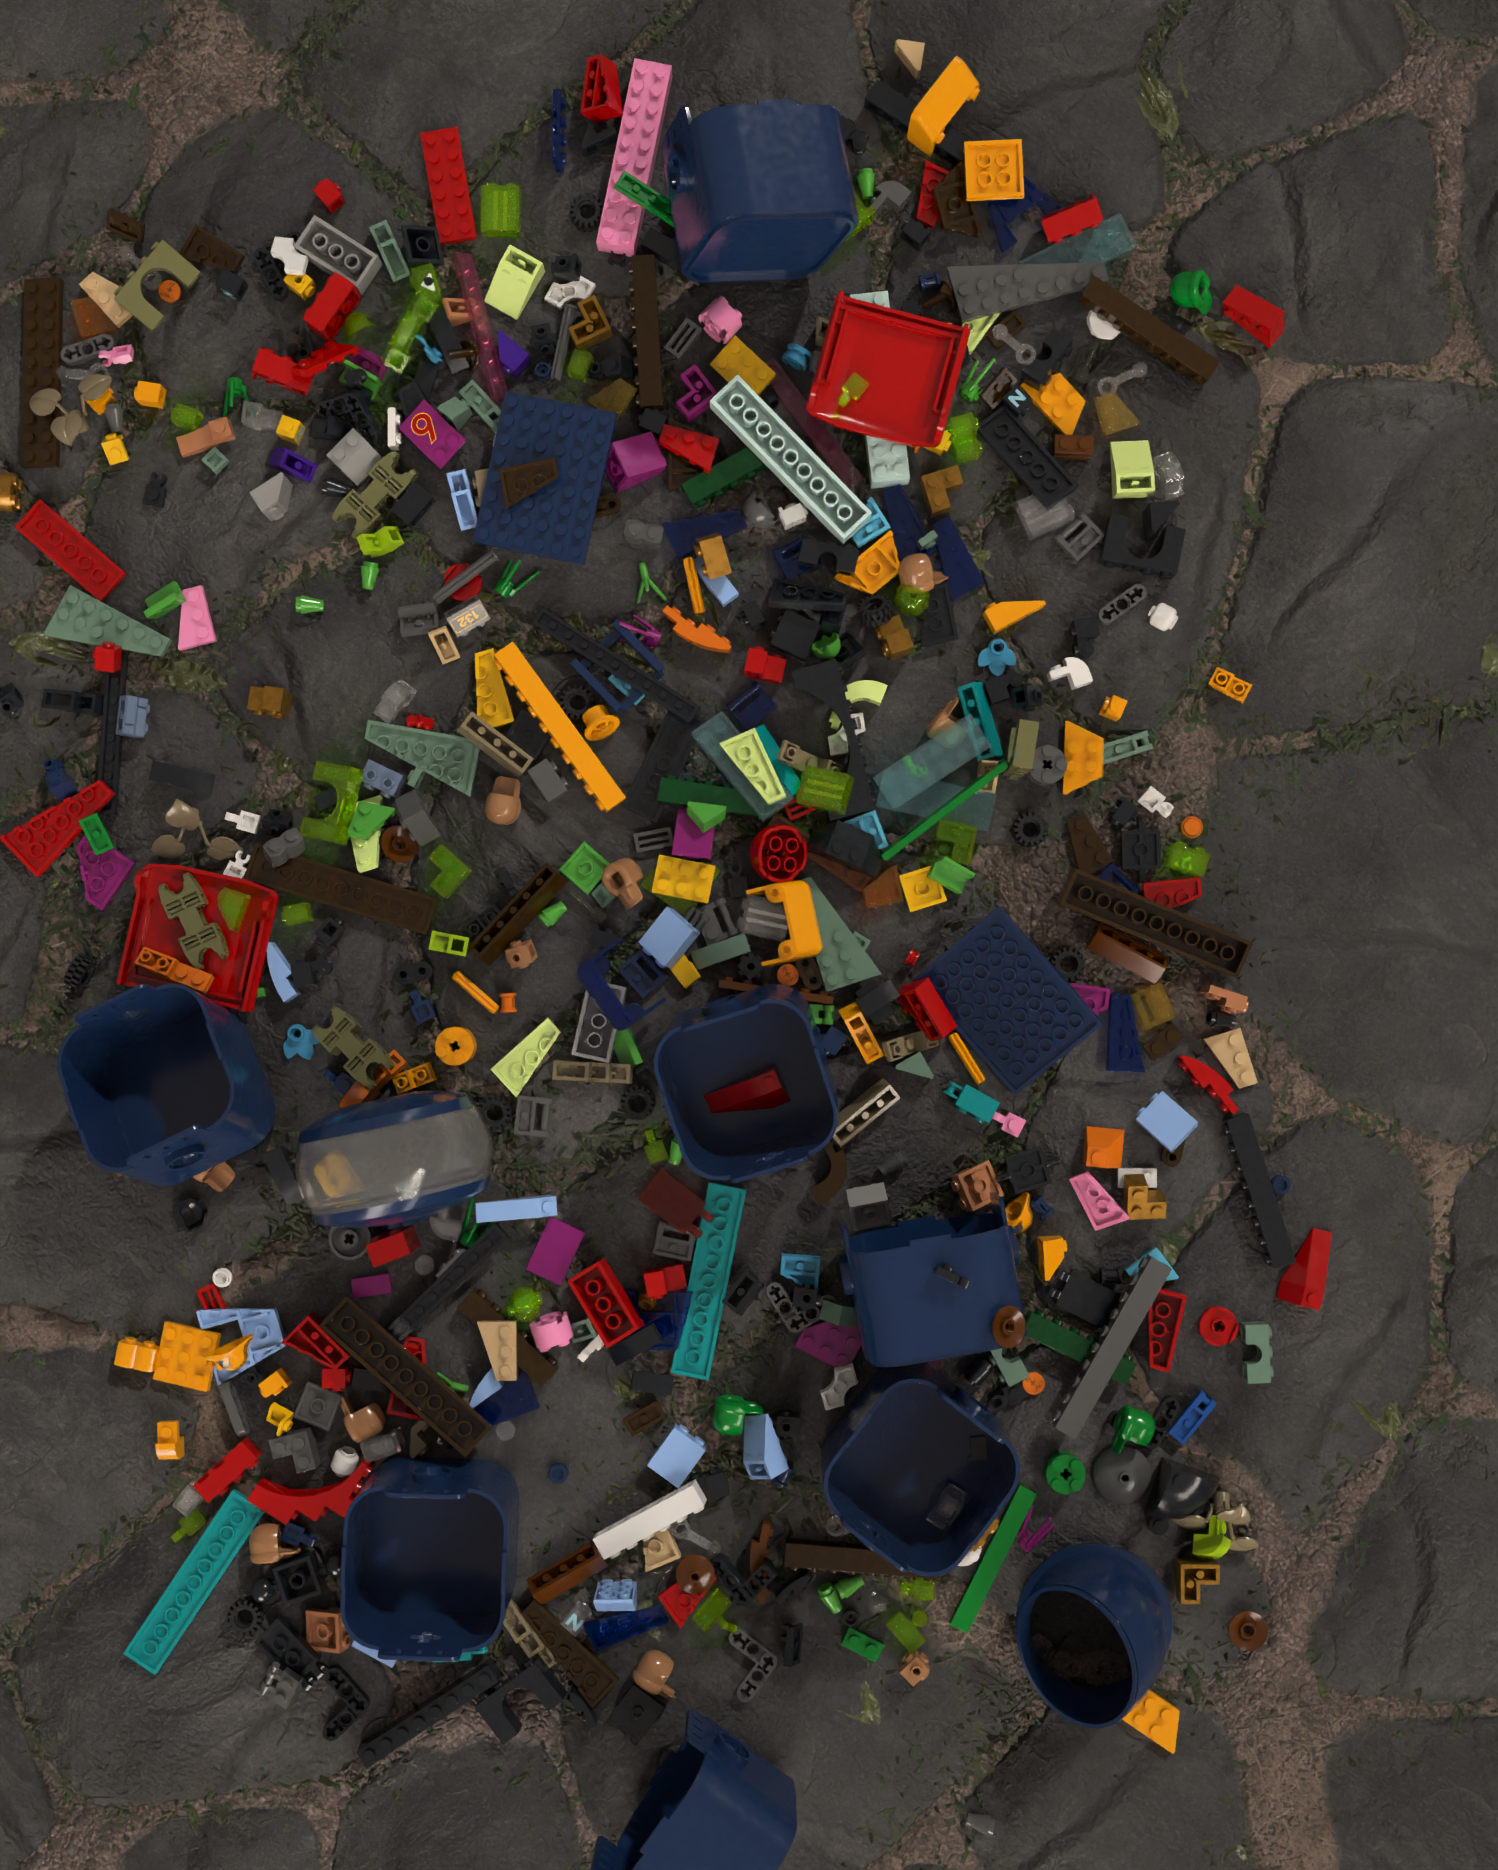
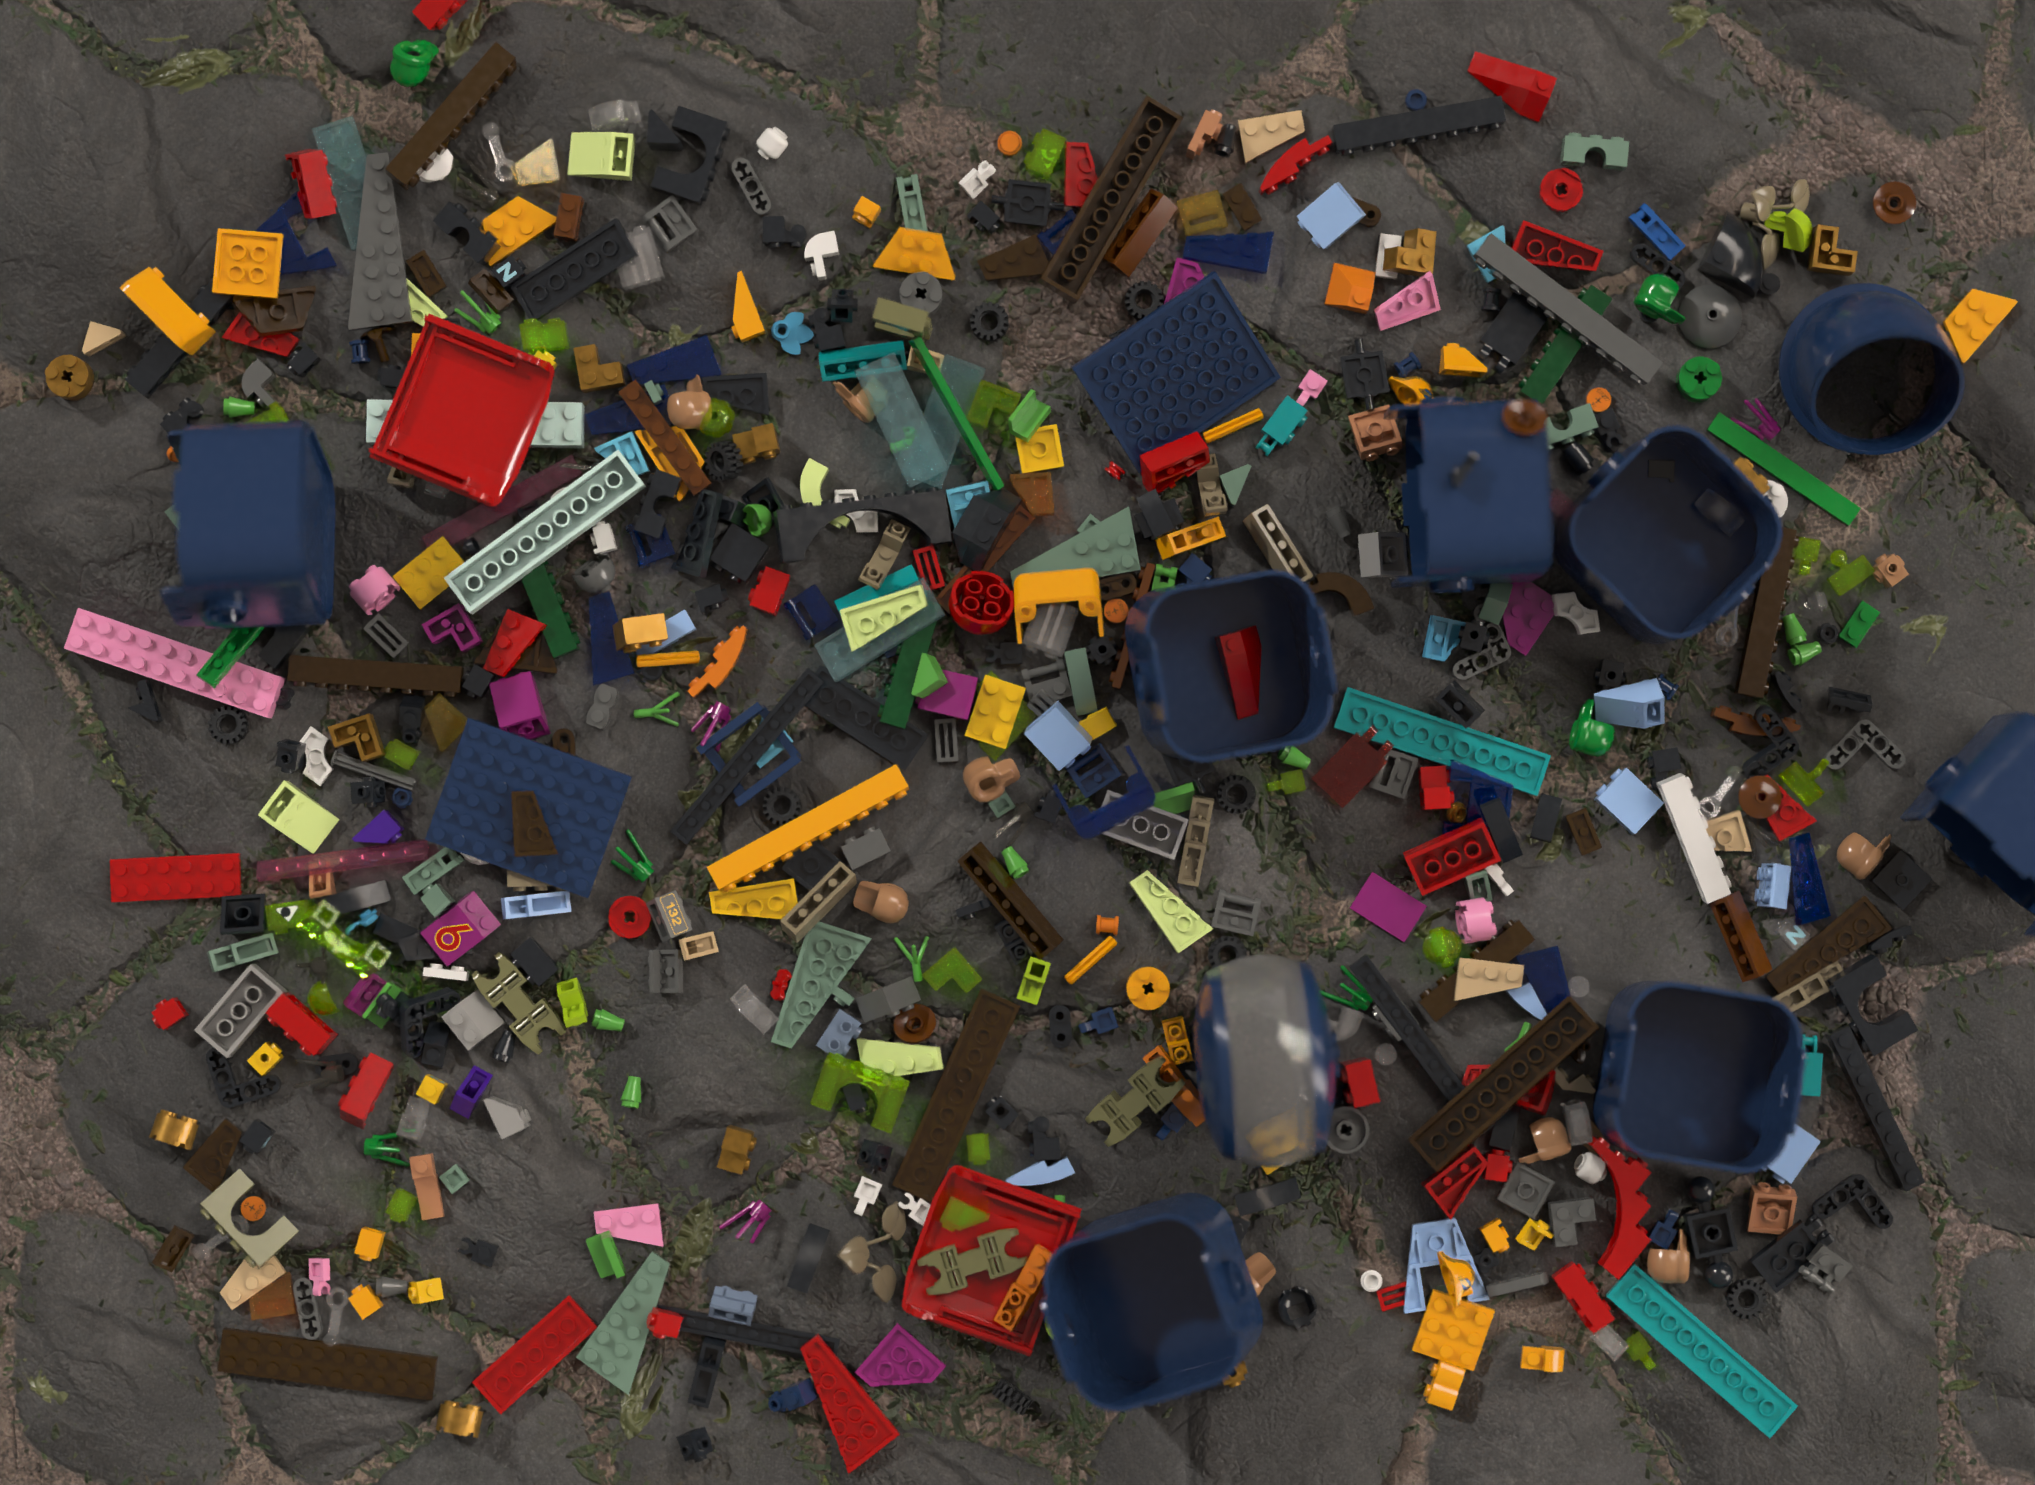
camera: 90 degrees left, 0 degrees up
dark tan plant [29,374,113,446] -> none
green plate [79,812,115,856] -> none
dark grey brick [263,828,306,868] -> none
white tile [270,237,309,276] -> none
dark azure plate [283,1024,319,1060] -> none
red wing [292,341,360,378] -> none
bright green wing [347,801,396,840] -> none
magenta tile [351,1273,393,1298] -> none
dark grey axle [432,548,500,604] -> none
dark brown plant [447,340,480,372] -> none
light blue slope [475,1194,557,1223] -> none
clear neon green brick [481,183,522,238] -> none
medium nougat brick [505,939,538,969] -> none
dark blue tile [548,1463,568,1484] -> none
clear blue wing [552,89,567,172] -> none
bright green plate [559,841,610,895] -> none
red wedge [580,54,623,123] -> none
light orange piece [582,705,620,741] -> none
dark azure wheel [782,343,812,371] -> none
clear neon green brick [796,765,855,815] -> none
clear neon green plate [838,372,870,408] -> none
clear piece [992,324,1036,365] -> none
light orange slope [1208,667,1252,703] -> none
none -> pearl gold brick [45,355,94,400]
none -> pearl gold brick [149,1109,199,1150]
none -> reddish brown plate [619,379,712,496]
none -> magenta plant [719,1199,772,1243]
none -> bright green plant [894,936,929,982]

